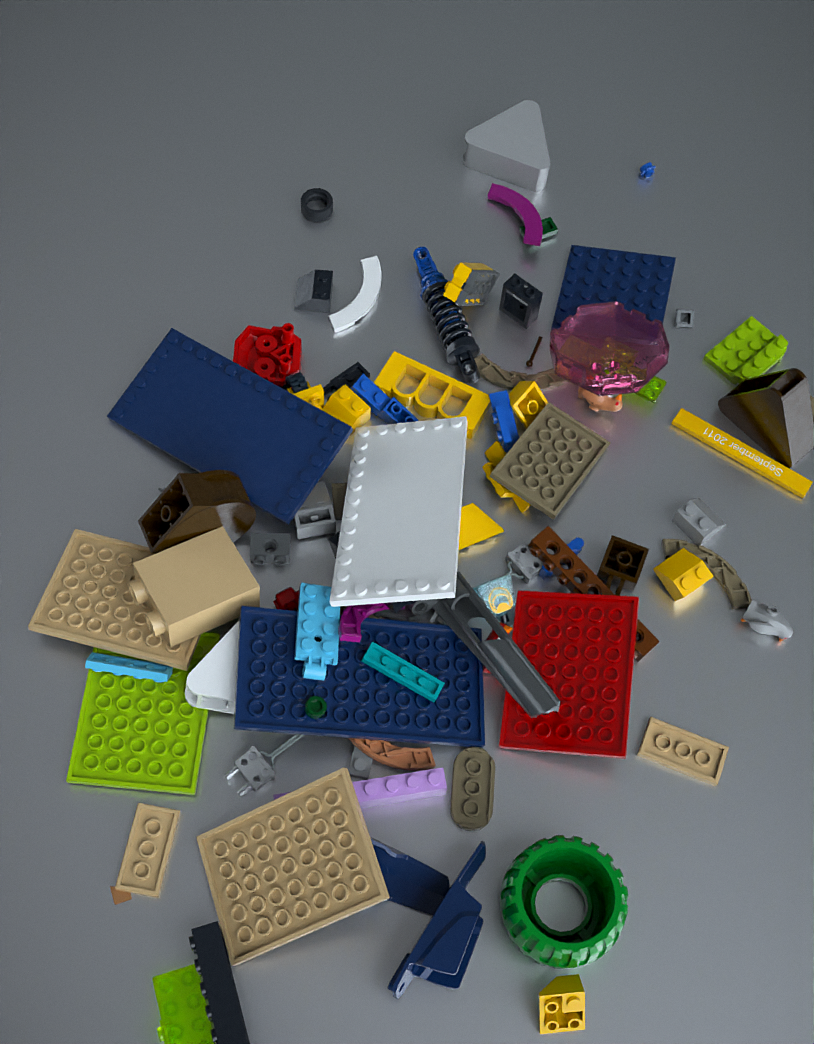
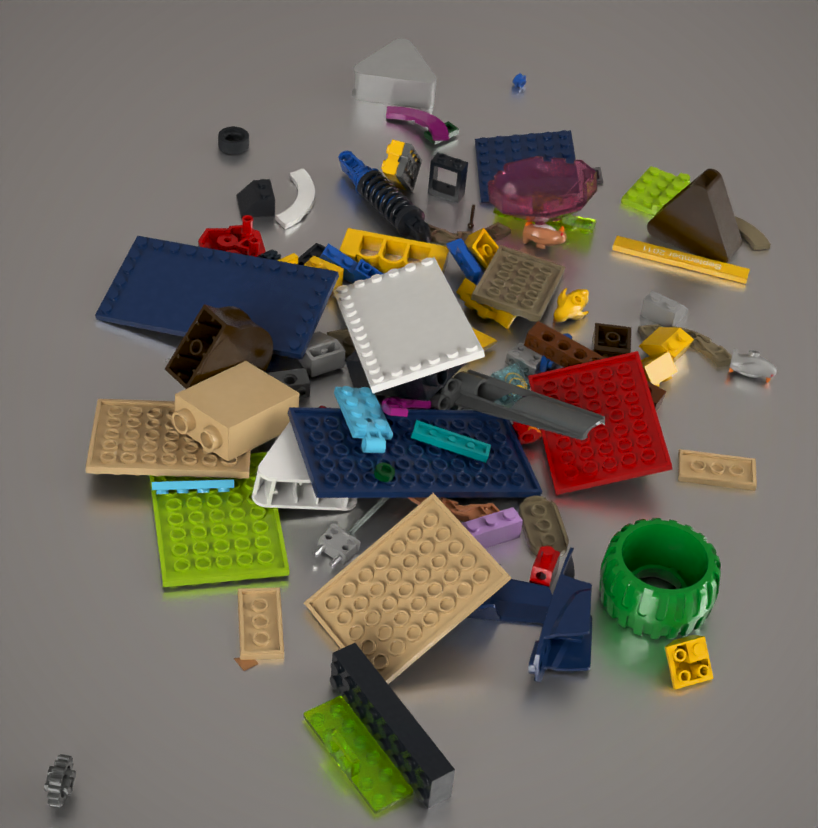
camera: 15 degrees left, 20 degrees down
none -> red torso [529,546,561,589]
none -> yellow animal [553,288,589,323]
none -> yellow slope [641,352,678,387]

